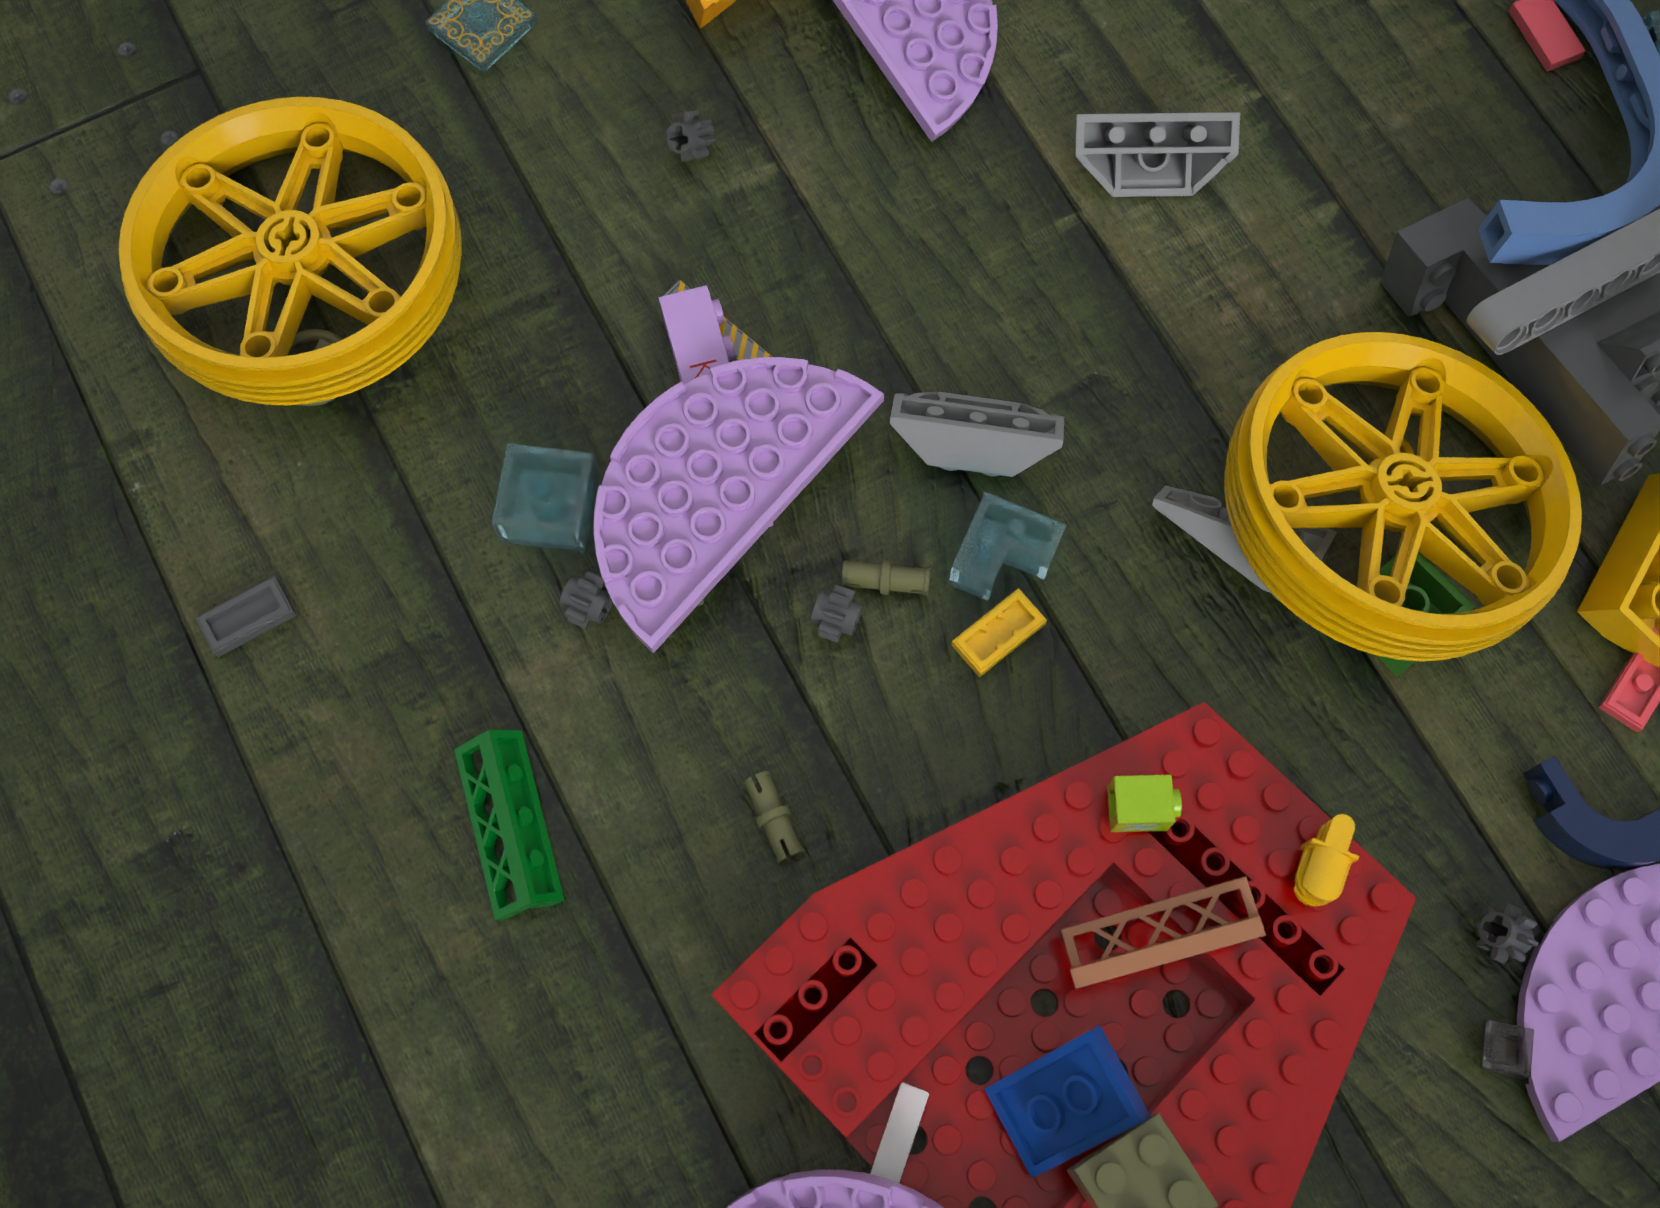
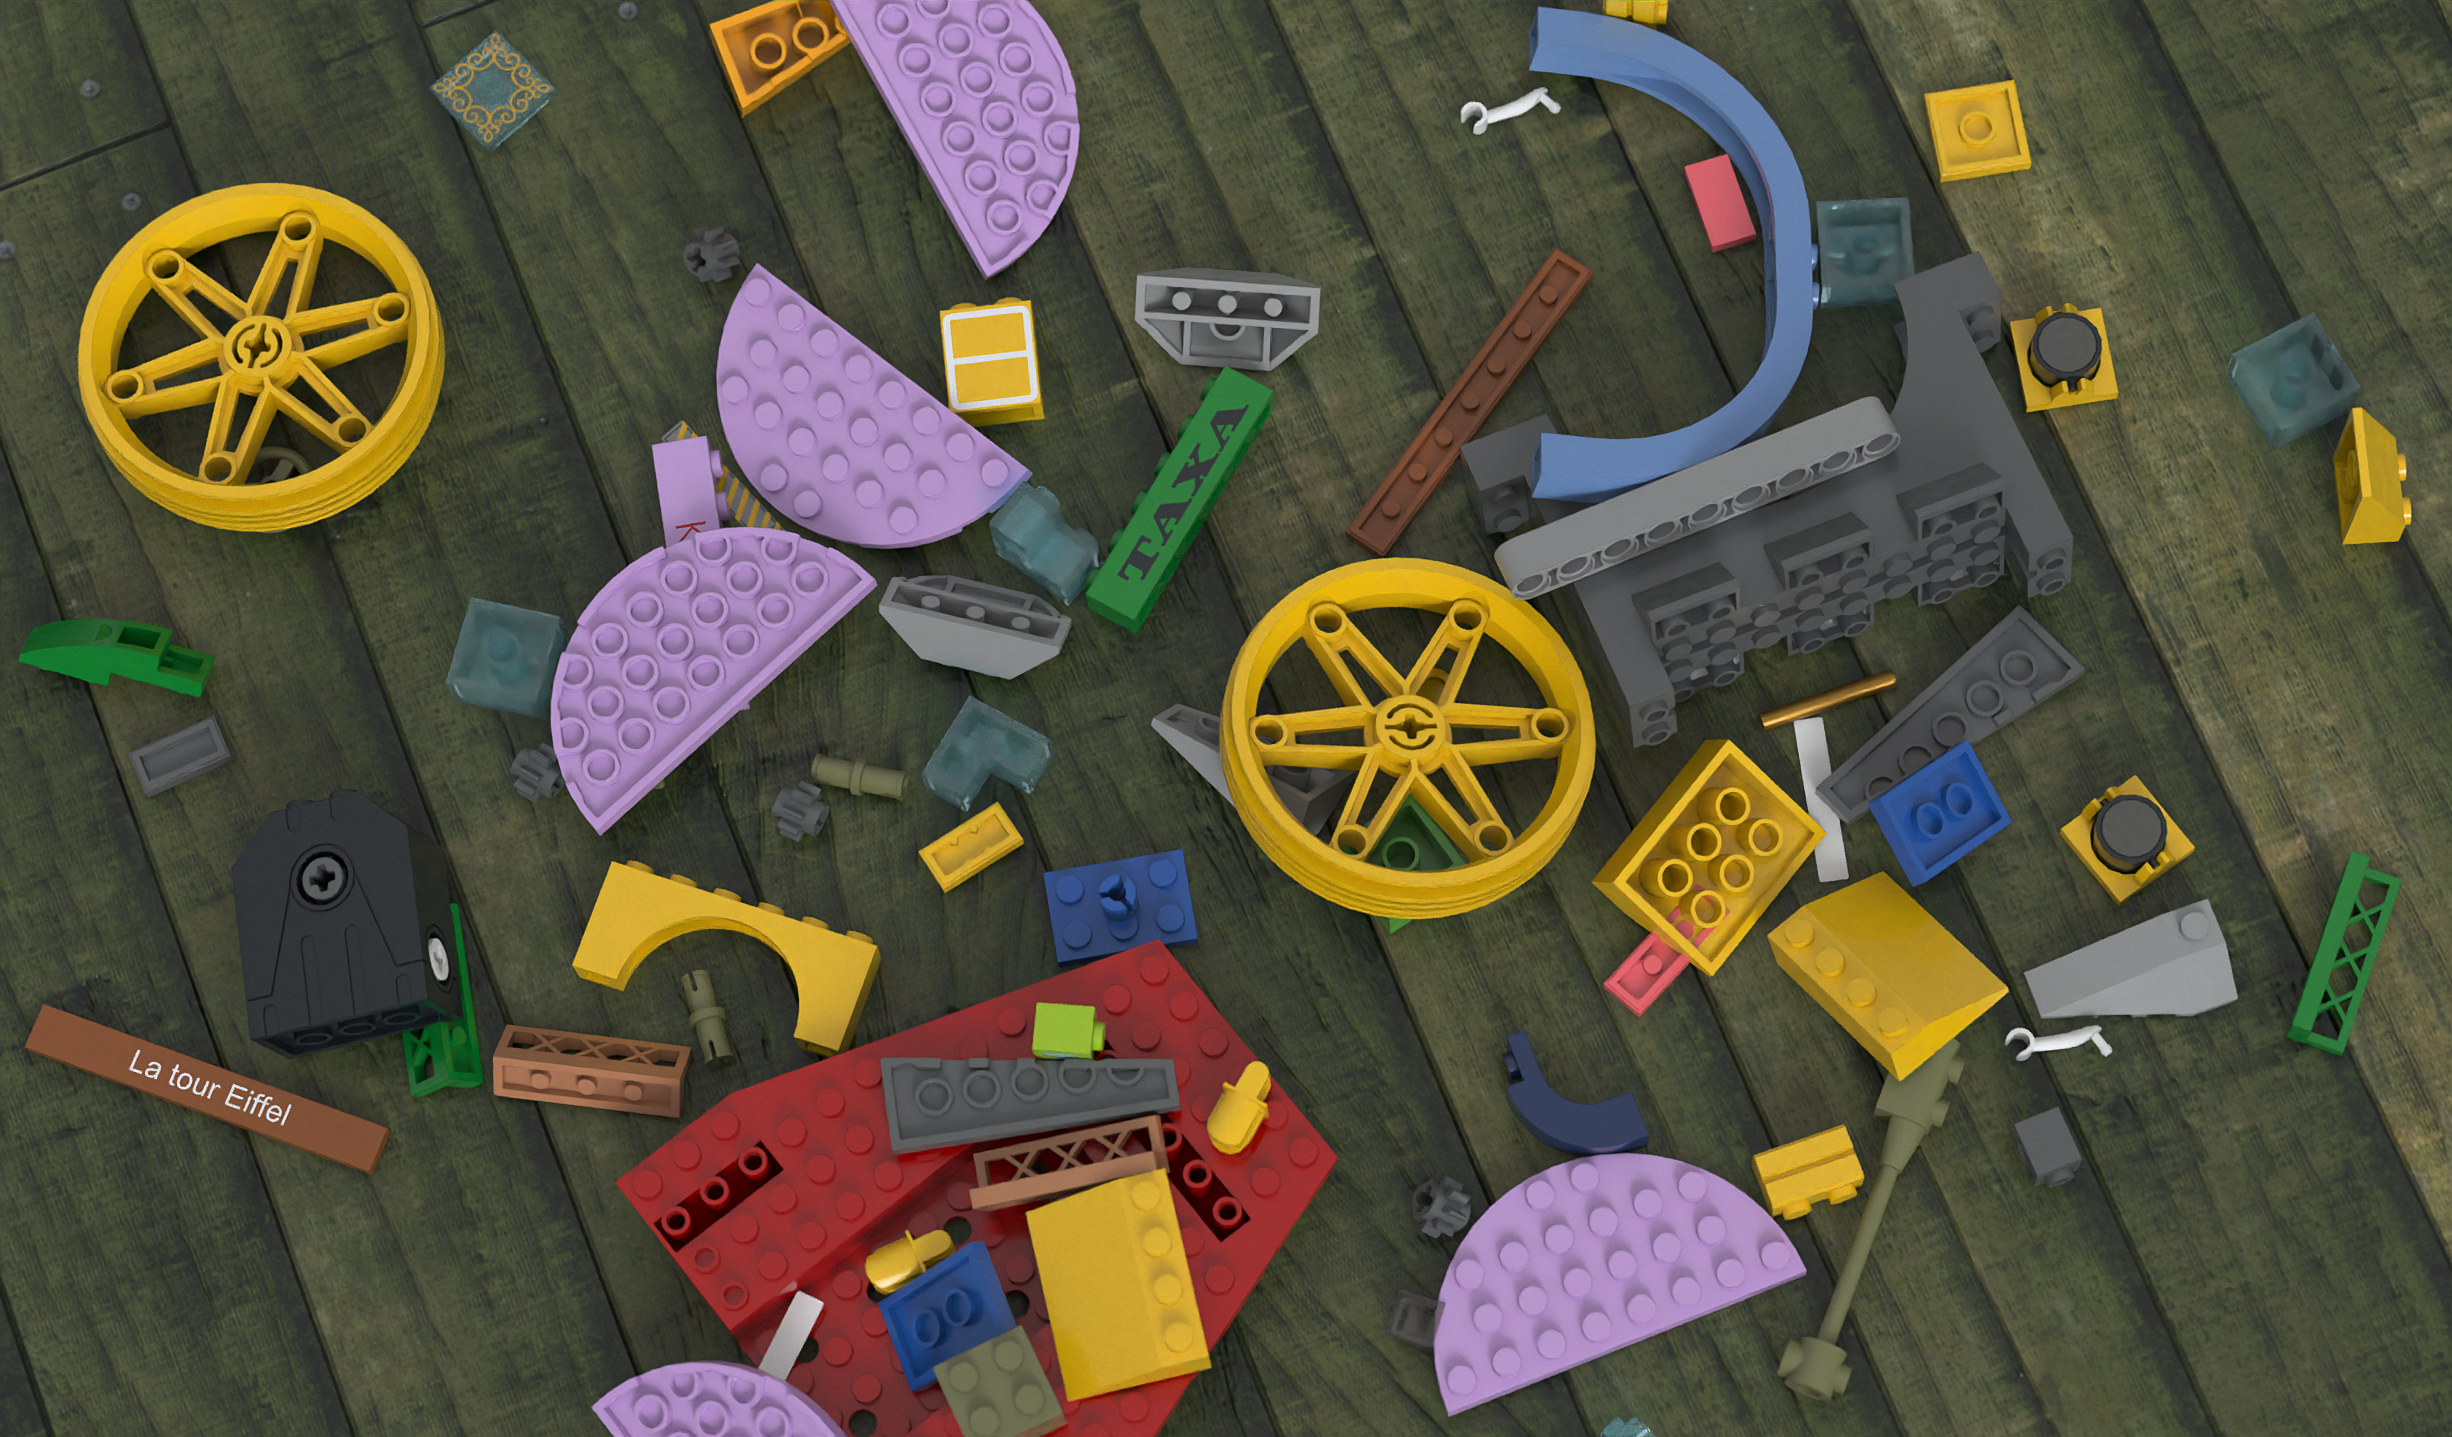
camera: 15 degrees right, 0 degrees up
none -> green slope [18,618,215,698]
none -> dark orange tile [25,1004,390,1175]
none -> black piece [231,789,464,1059]
none -> nougat fence [493,1025,692,1118]
none -> yellow arch [572,860,882,1058]
none -> lavender plate [717,263,1033,549]
none -> yellow arm [865,1230,955,1295]
none -> dark grey wing [880,1057,1181,1155]
none -> yellow brick [940,298,1045,427]
none -> clear light blue brick [989,480,1103,606]
none -> yellow slope [1026,1168,1212,1402]
none -> blue plate [1043,849,1199,967]
none -> green brick [1084,365,1275,635]
none -> dark orange tile [1346,248,1593,559]

